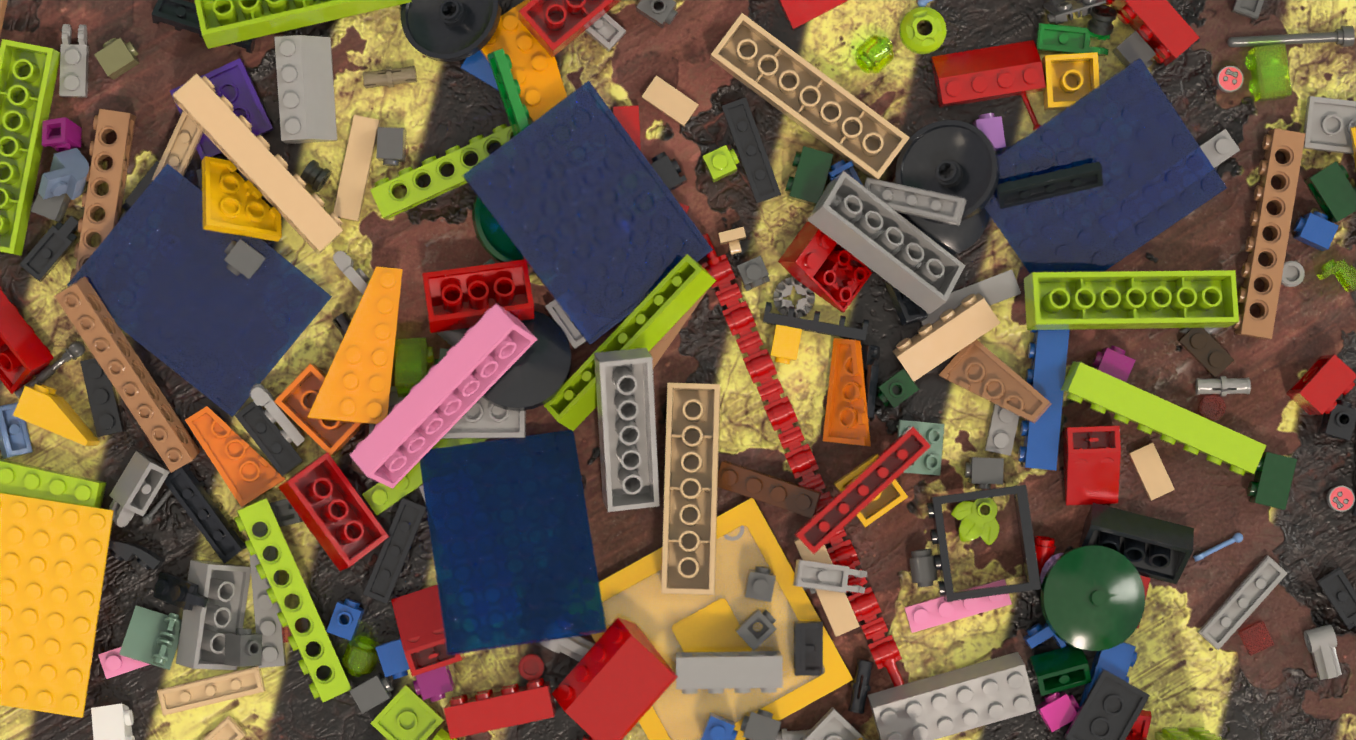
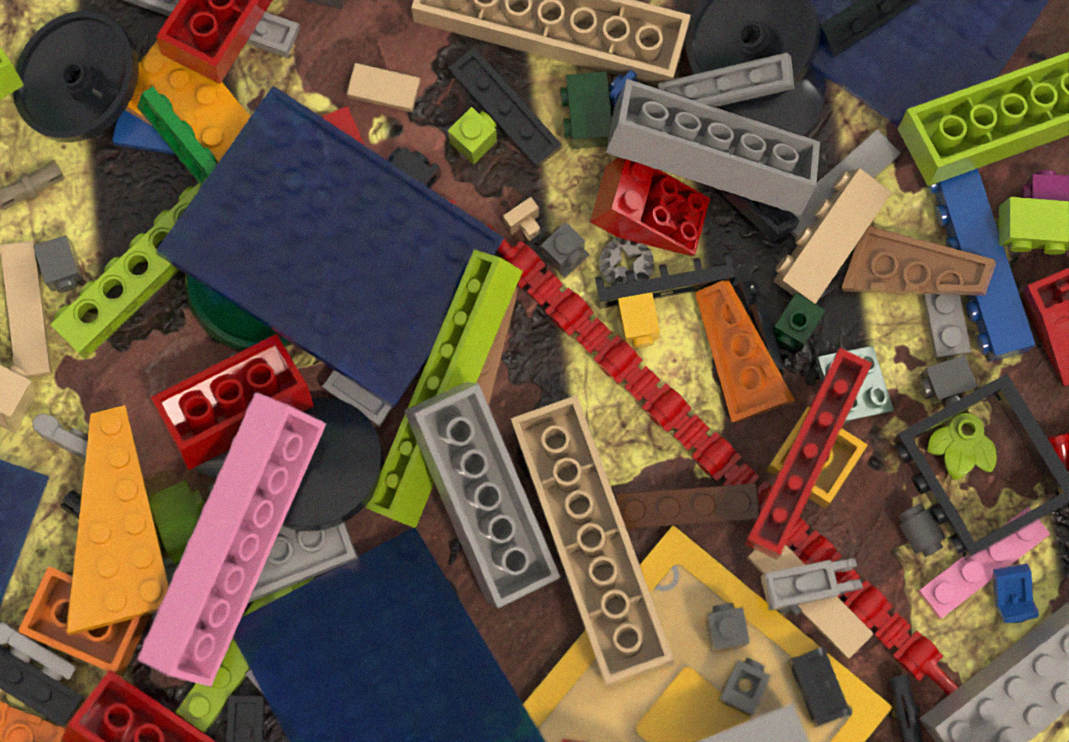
camera: 20 degrees left, 10 degrees down
none -> blue bracket [993,564,1039,623]

